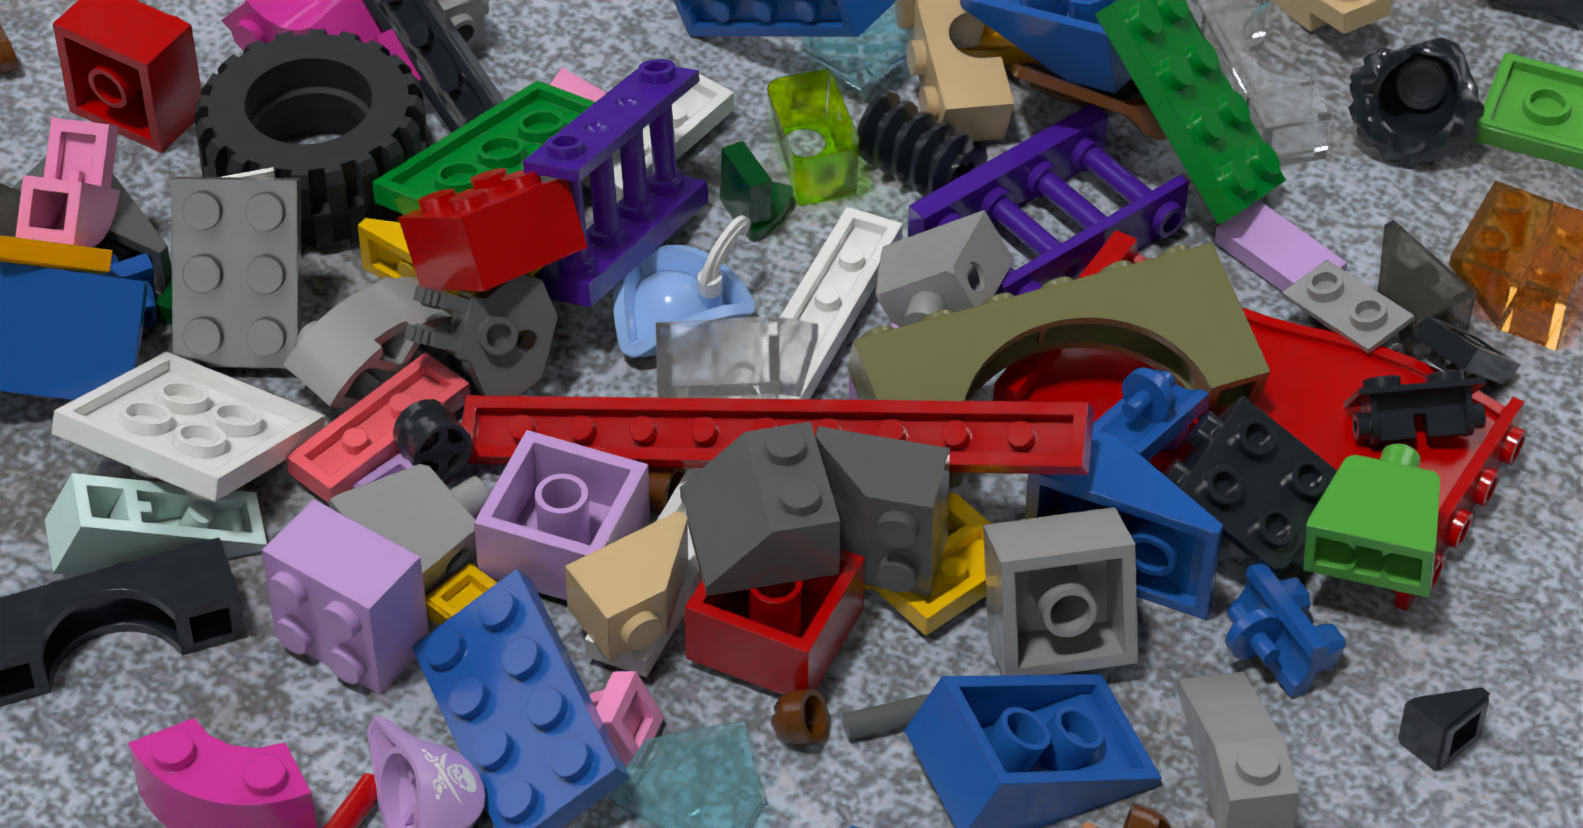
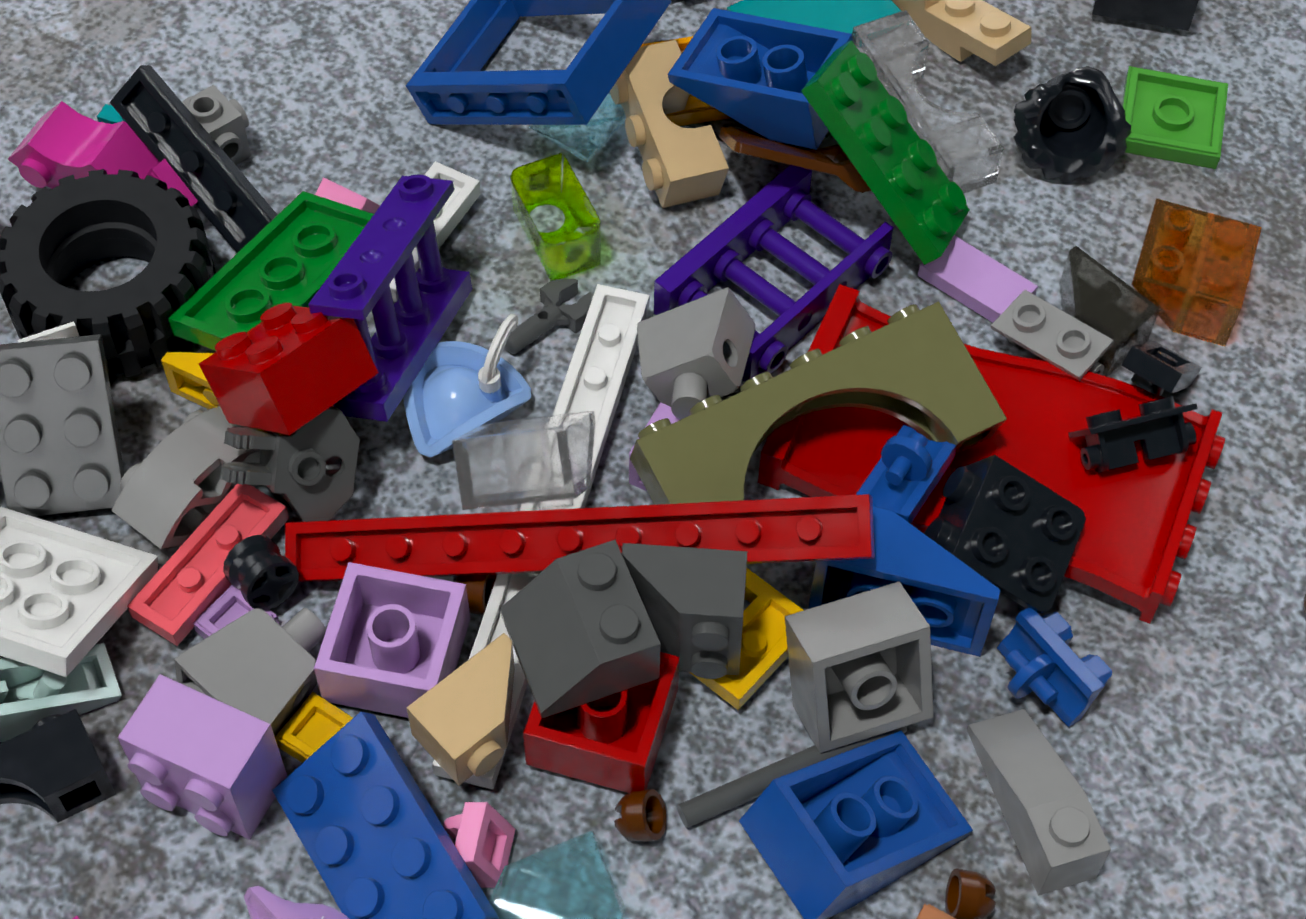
camera: 10 degrees left, 10 degrees up
dark green tile [719,140,794,241] -> none
black piece [855,90,988,197] -> none
bright green torso [1303,444,1440,598] -> none
black slope [1398,687,1490,771] -> none
none -> dark grey bar [505,279,592,354]

